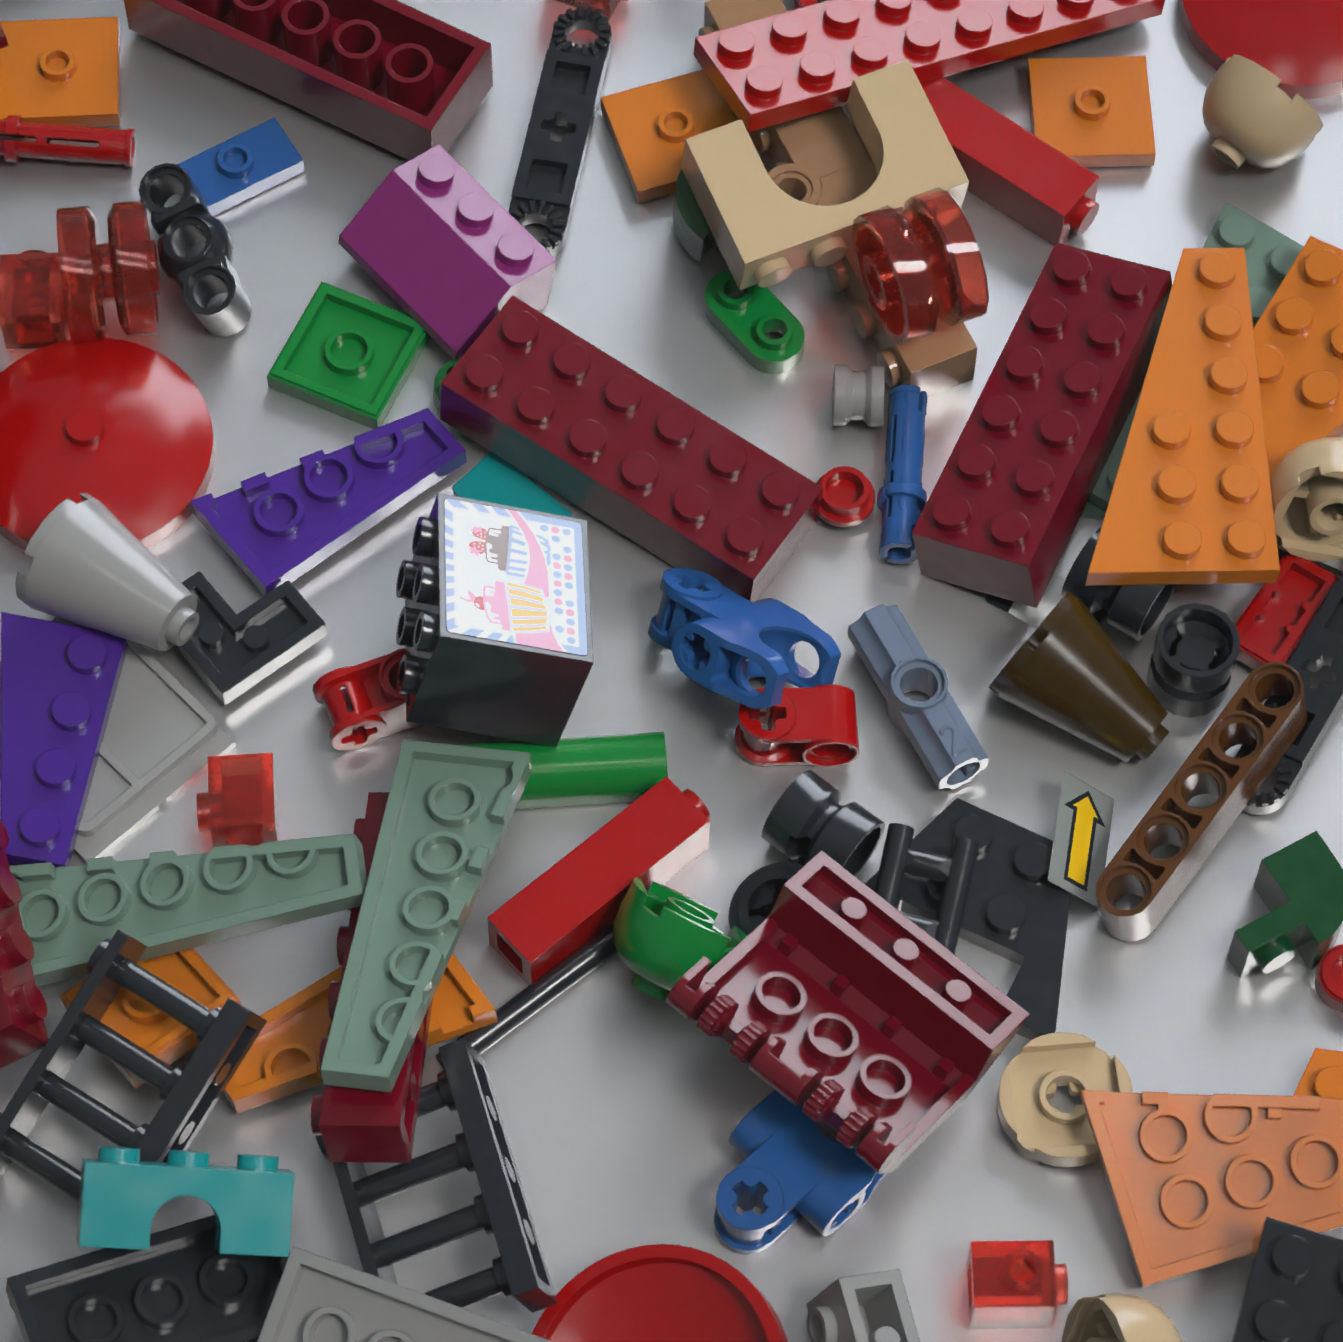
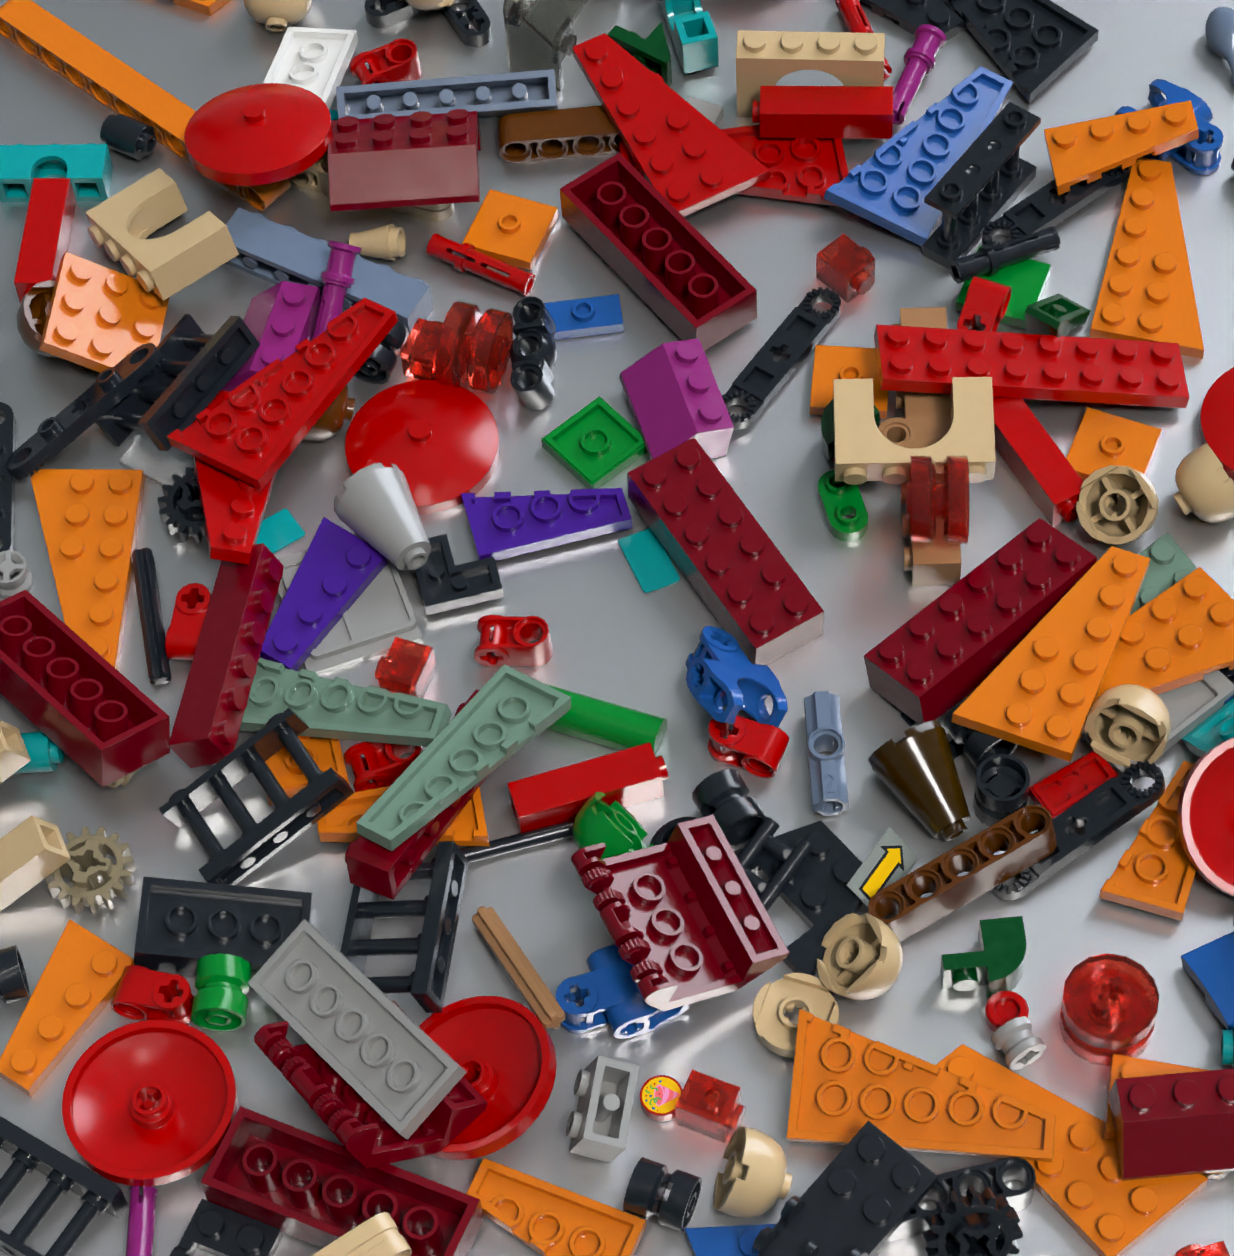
camera: 30 degrees right, 5 degrees down
teal arch [76,1147,295,1257] -> none
container [396,493,594,747] -> none
red plate [816,466,875,527] -> none
light grey wheel [832,364,884,427] -> none
blue pin [877,385,928,564] -> none
none -> red piece [344,742,423,792]
none -> medium nougat axle [472,906,565,1030]
none -> tile [640,1075,684,1122]
none -> tan cylinder [817,913,903,1001]
none -> tan cylinder [1076,465,1159,545]

